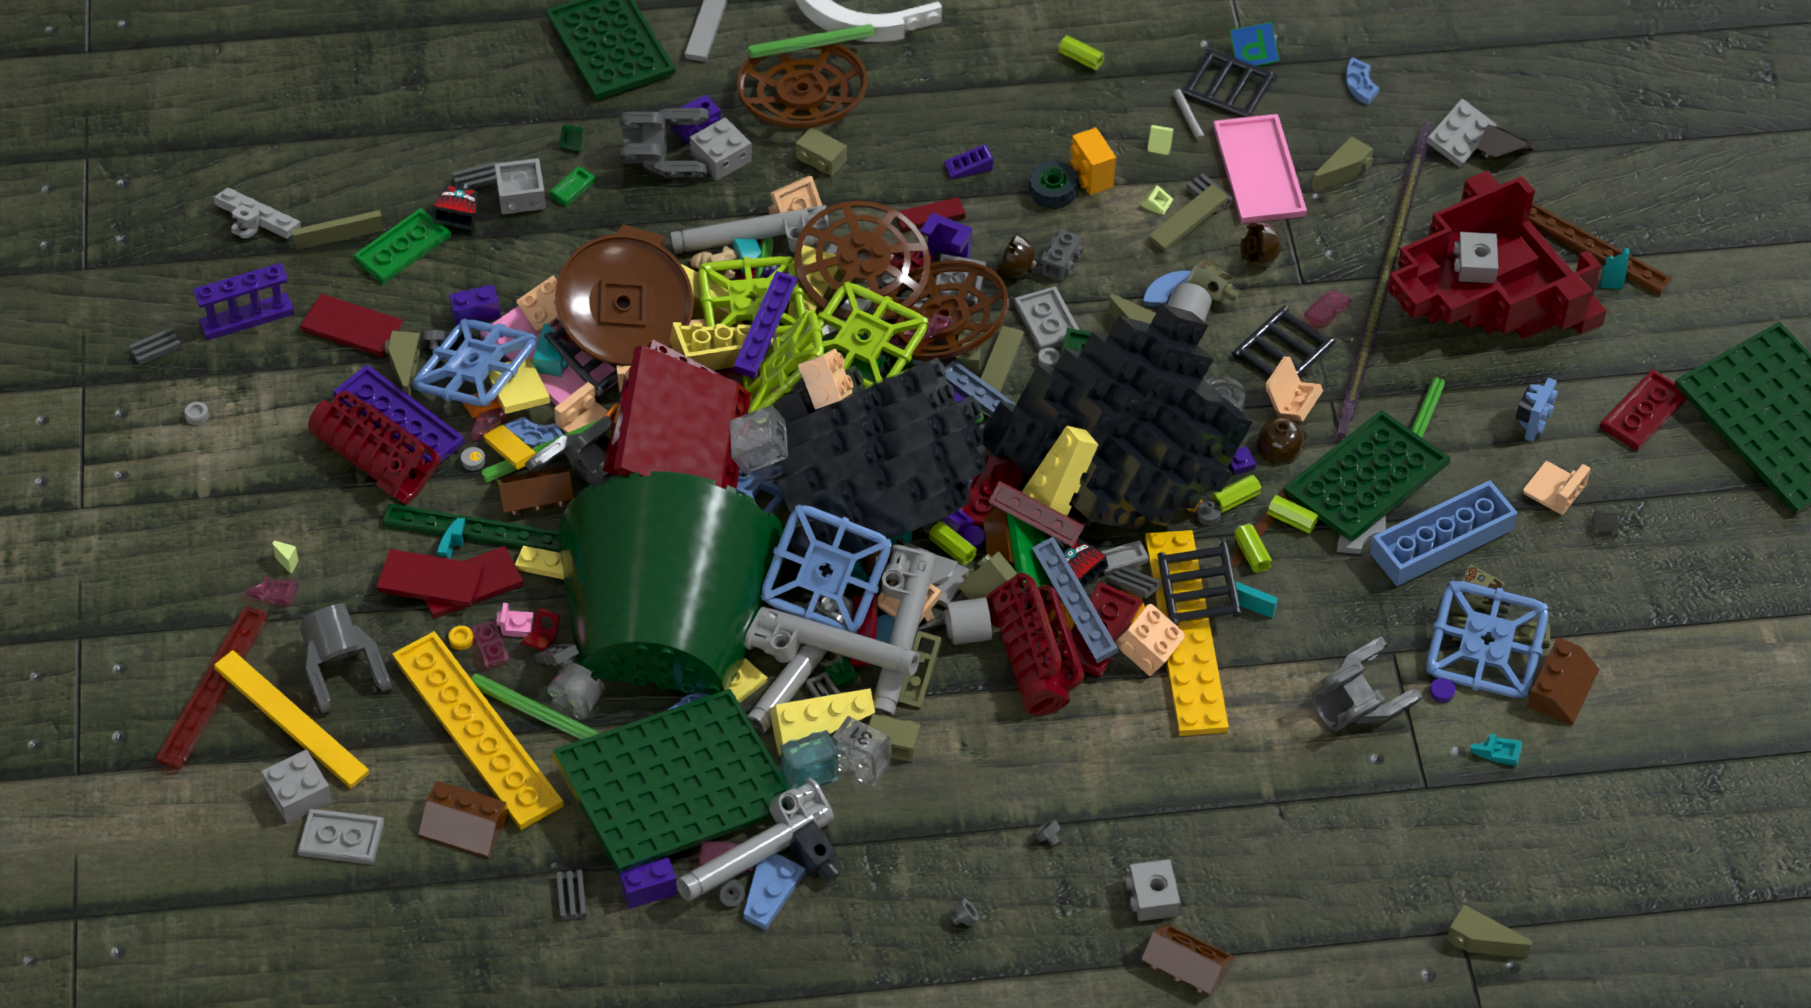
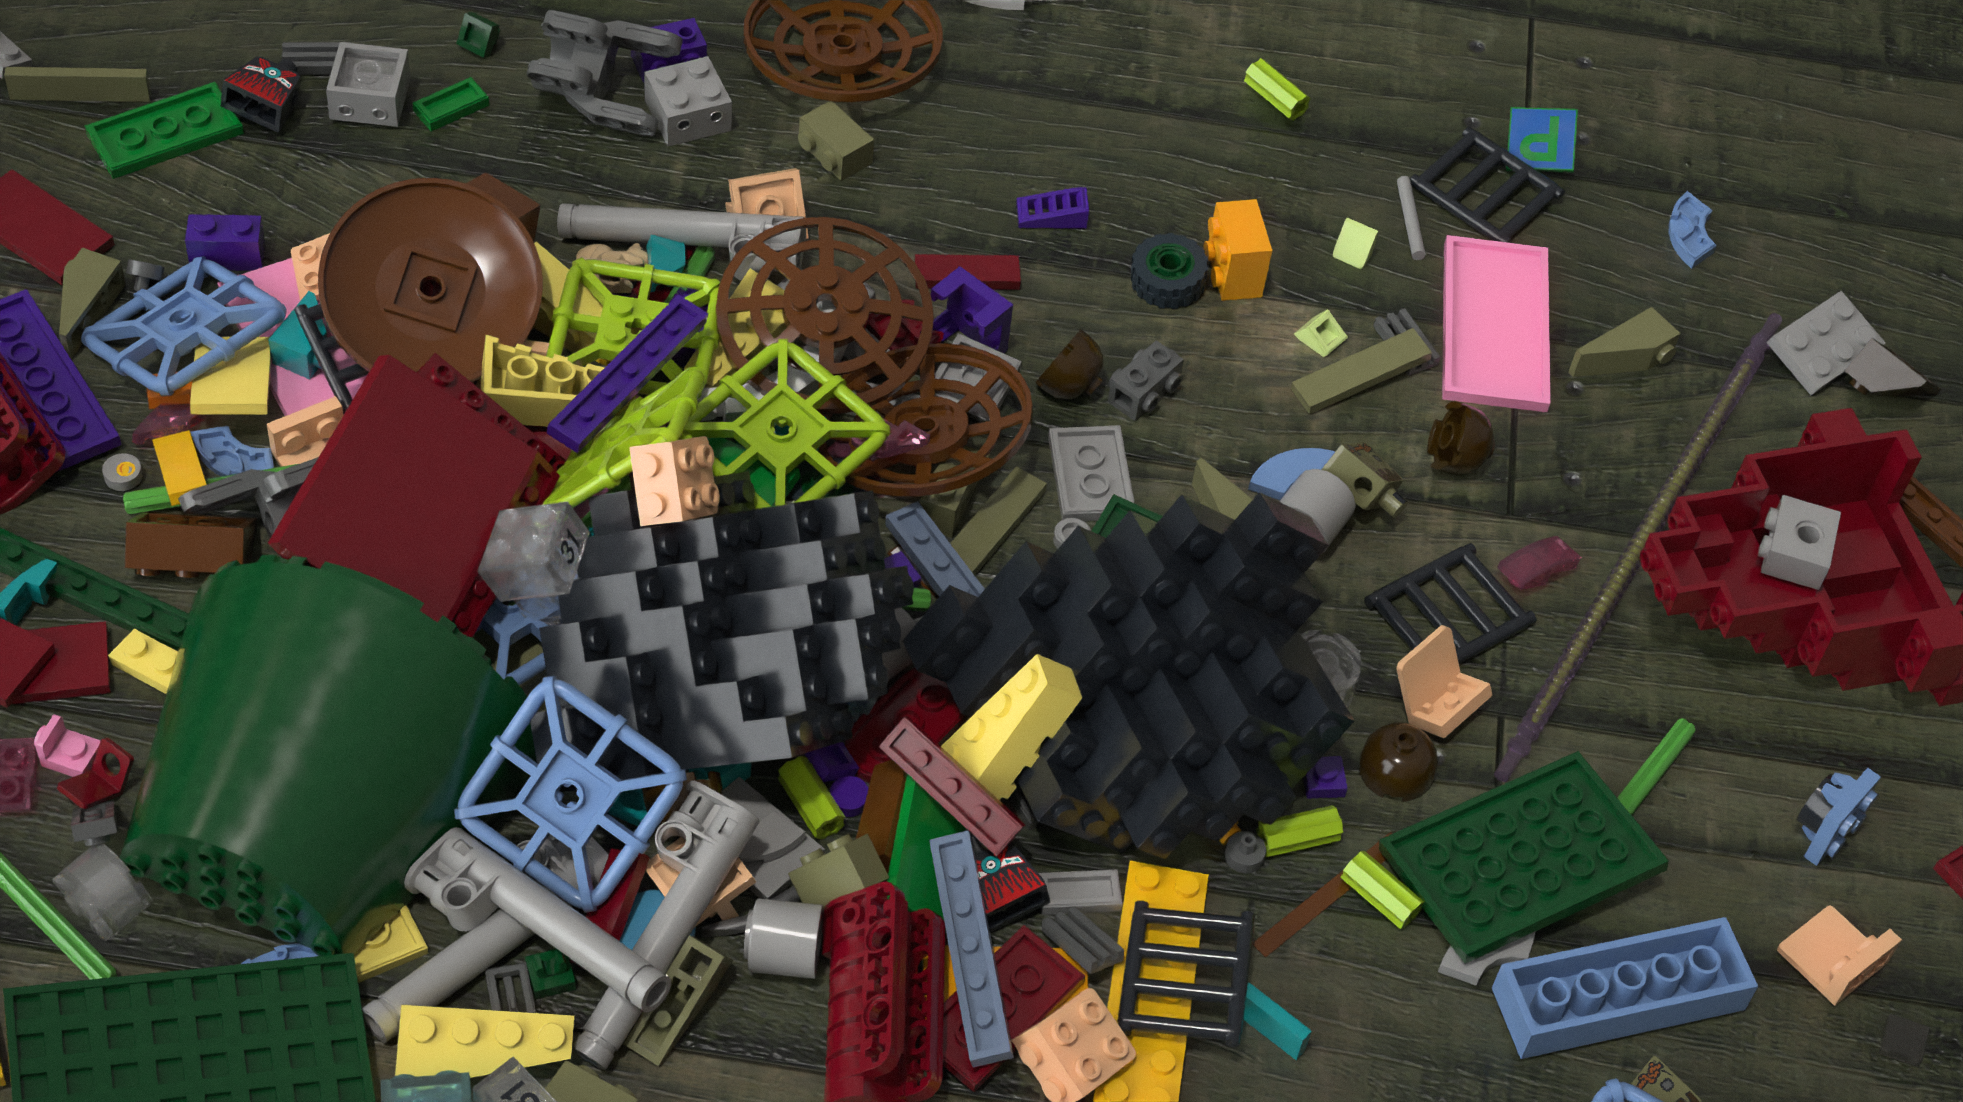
camera: 10 degrees right, 0 degrees up
lime axle [1234,524,1272,573] -> none

